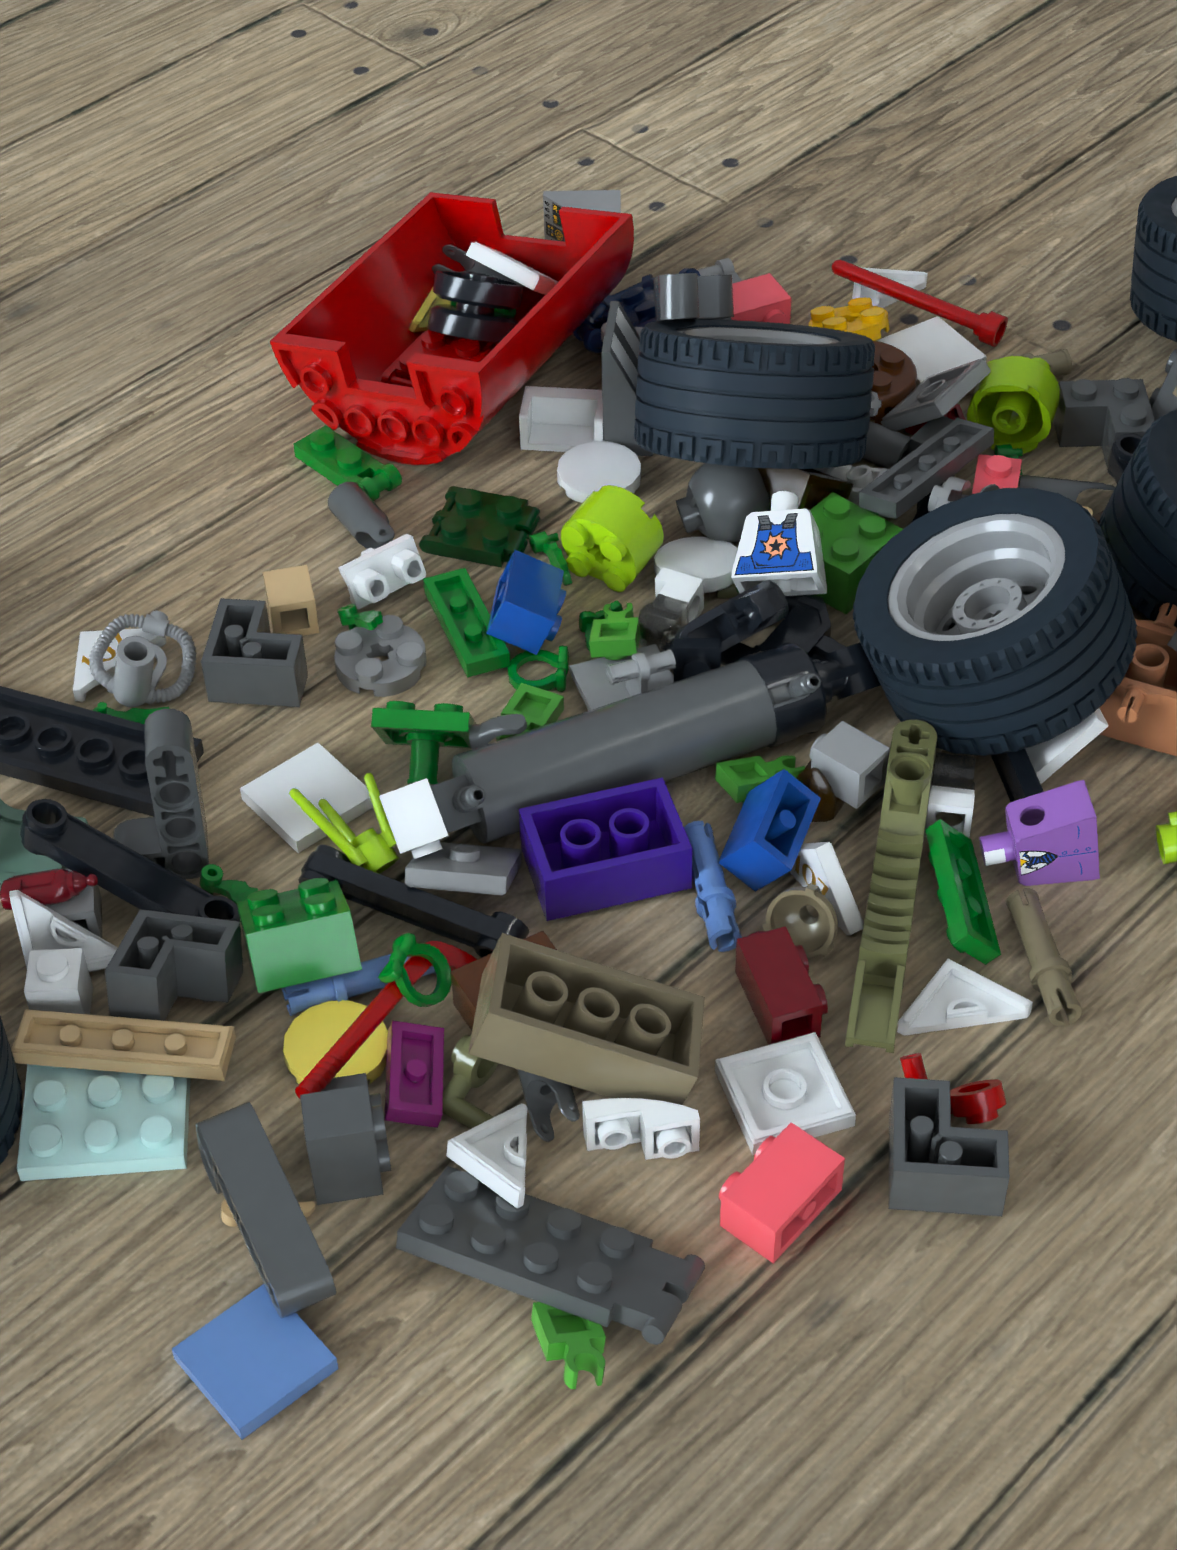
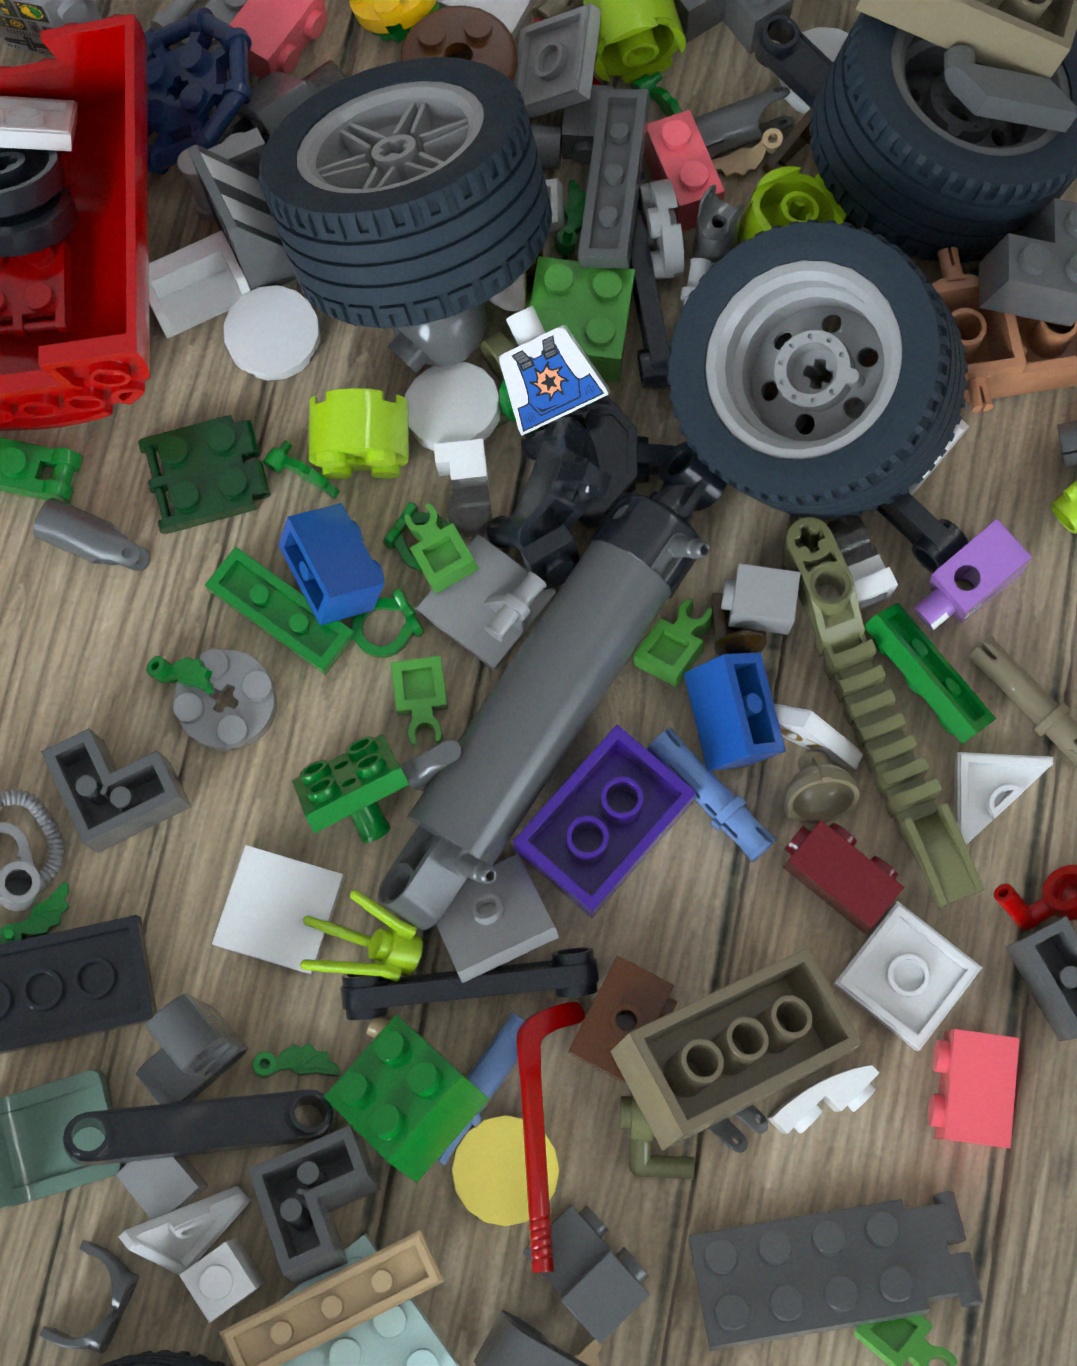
camera: 30 degrees left, 30 degrees up
dark red piece [0,868,98,910] -> none
tan brick [263,565,319,636] -> none
white hips [338,534,426,610] -> none
green piece [378,933,452,1007] -> none
white brick [379,778,449,859] -> none
magenta plate [384,1020,444,1128] -> none
white tile [446,1103,528,1209] -> none
dark grey beam [653,273,734,321] -> none

